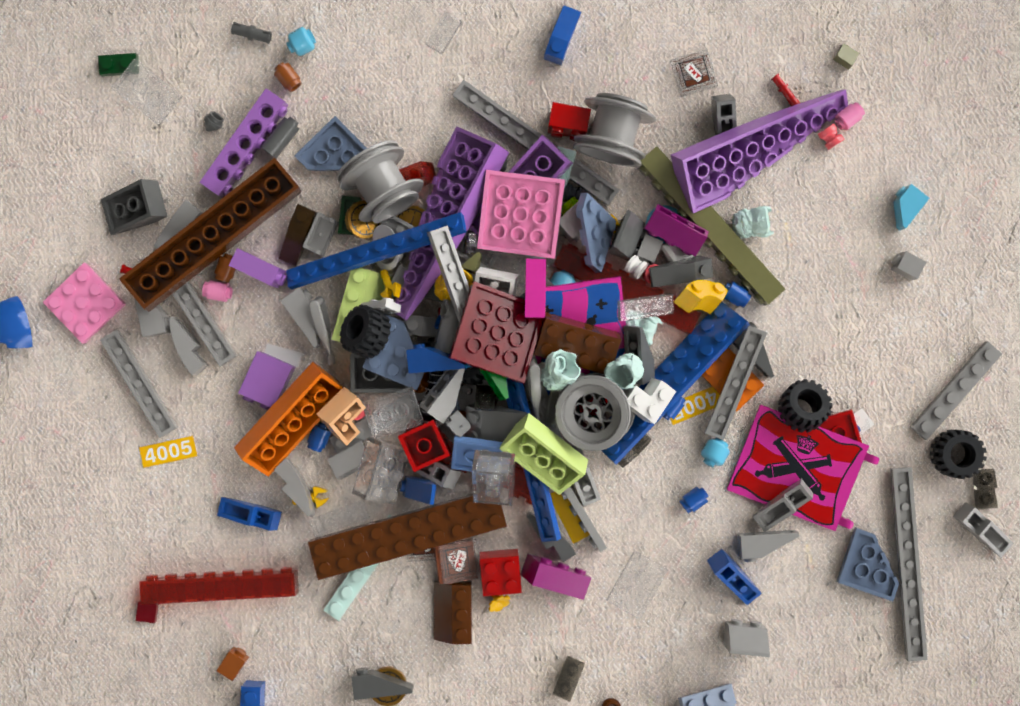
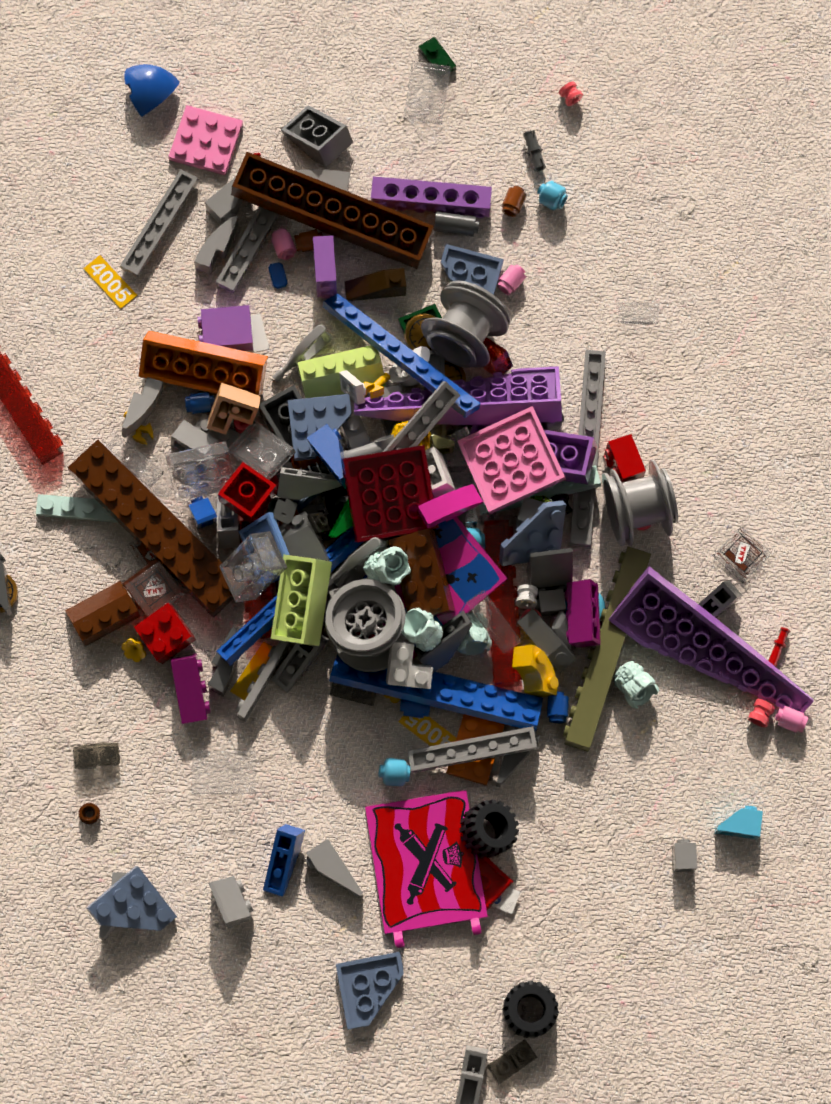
camera: 55 degrees right, 15 degrees down
dark grey plate [204,111,224,131] -> none
blue slope [217,497,282,531] -> none
light grey slope [281,287,320,348] -> none
light grey hinge [303,212,339,257] -> none
black tyre [340,305,391,359] -> none
blue slope [544,6,581,66] -> none
blue brick [679,486,709,514] -> none
light grey slope [753,478,813,532] -> none
light grey plate [890,467,928,662] -> none
light grey plate [910,341,1002,440] -> none
none -> blue piece [268,262,288,289]
none -> bright pink brick [497,265,526,295]

